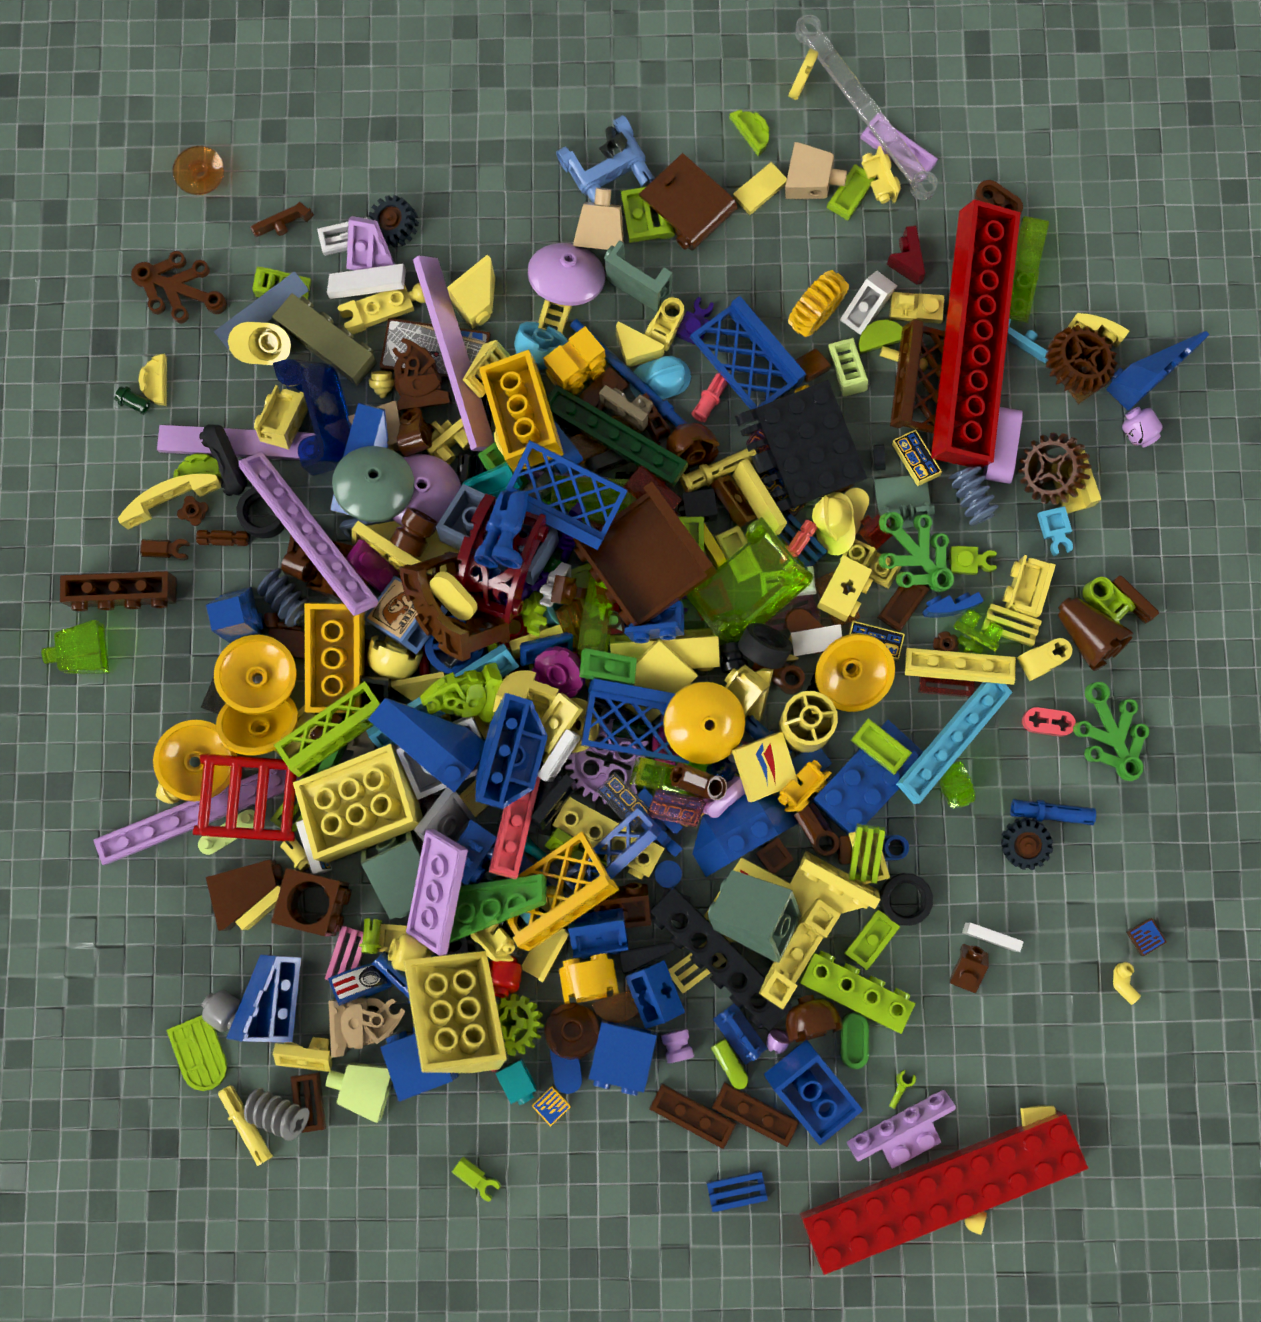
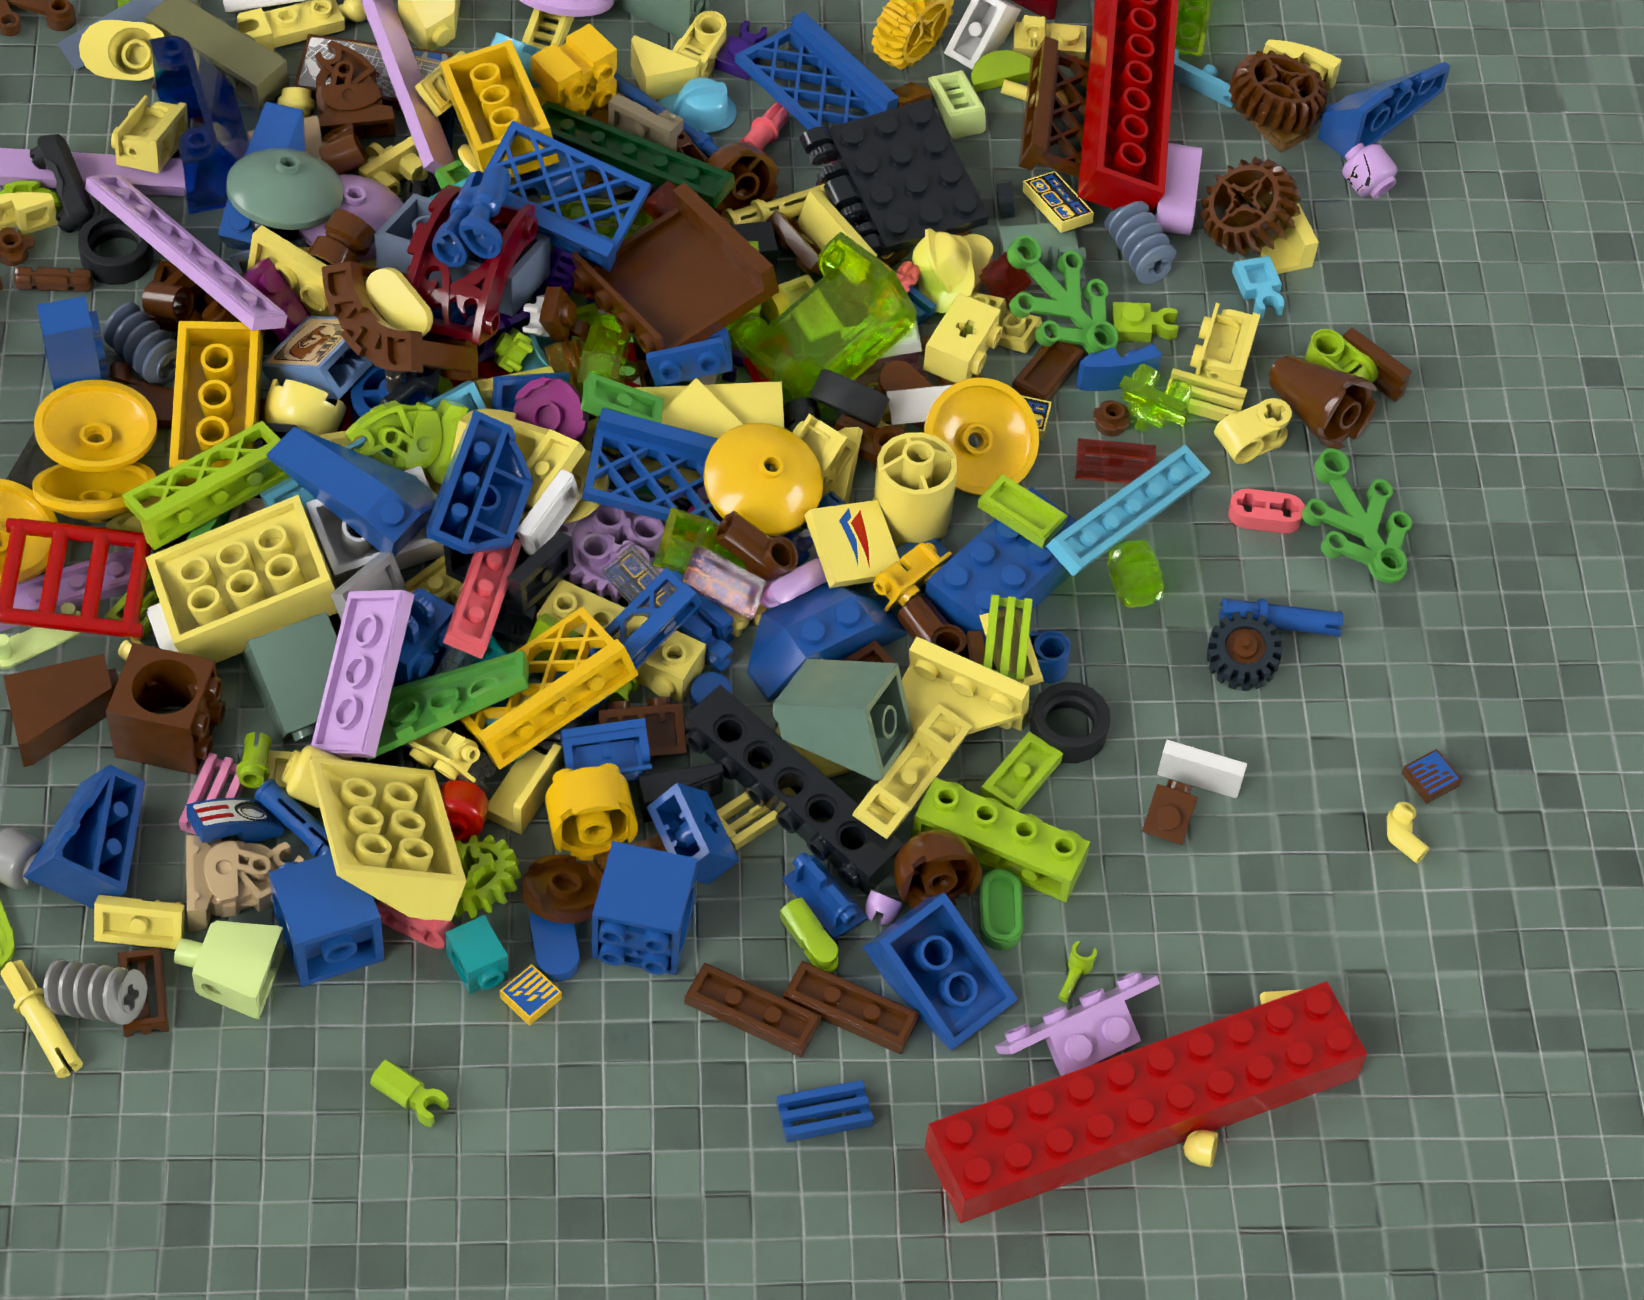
camera: 10 degrees left, 25 degrees down
light yellow tile [235,885,281,930] -> none
lavender wheel [661,1029,694,1063] -> none
light yellow tile [905,648,1016,685] -> none

